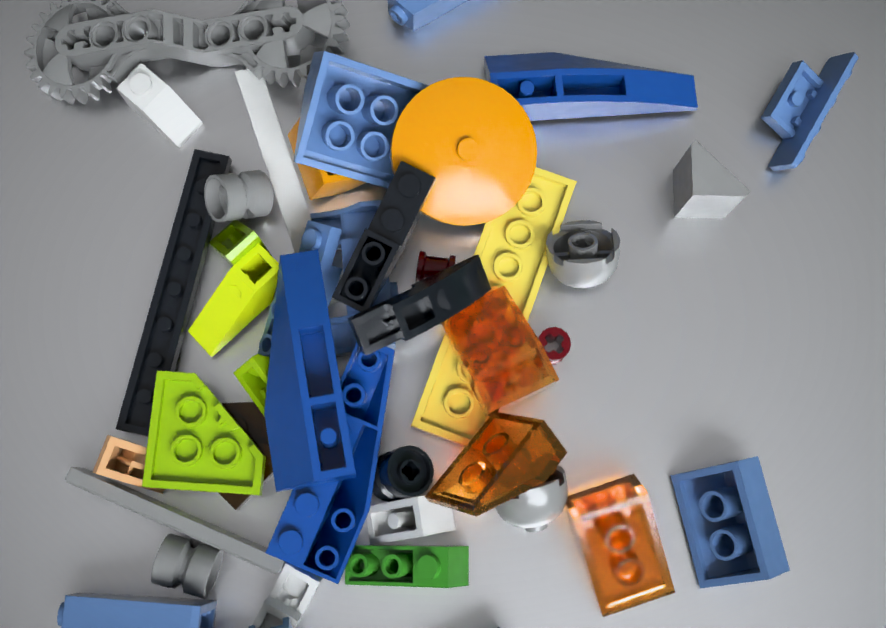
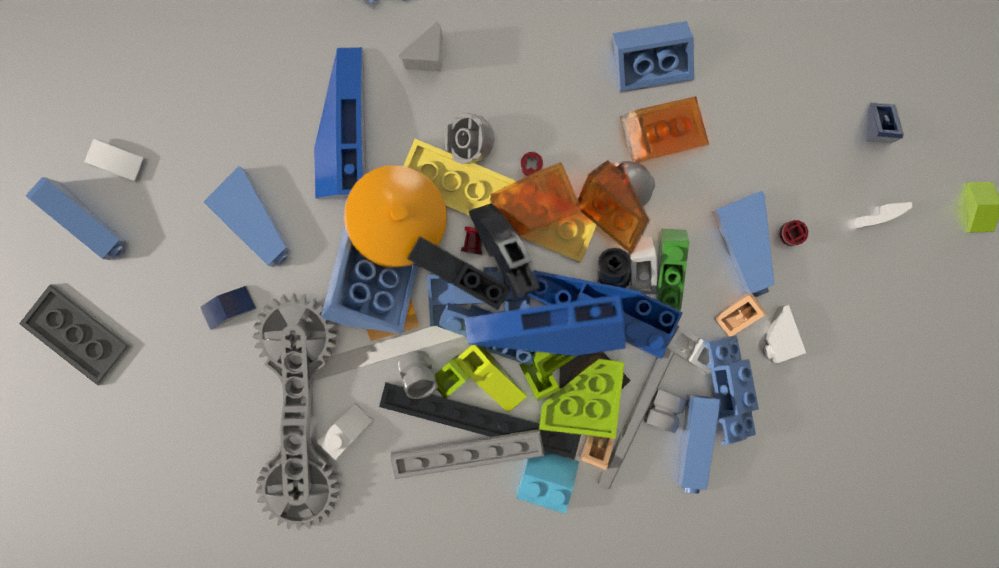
camera: 80 degrees left, 10 degrees up
none -> light grey tile [390,429,544,479]
none -> medium azure slope [516,451,579,514]
none -> lime slope [520,361,560,401]

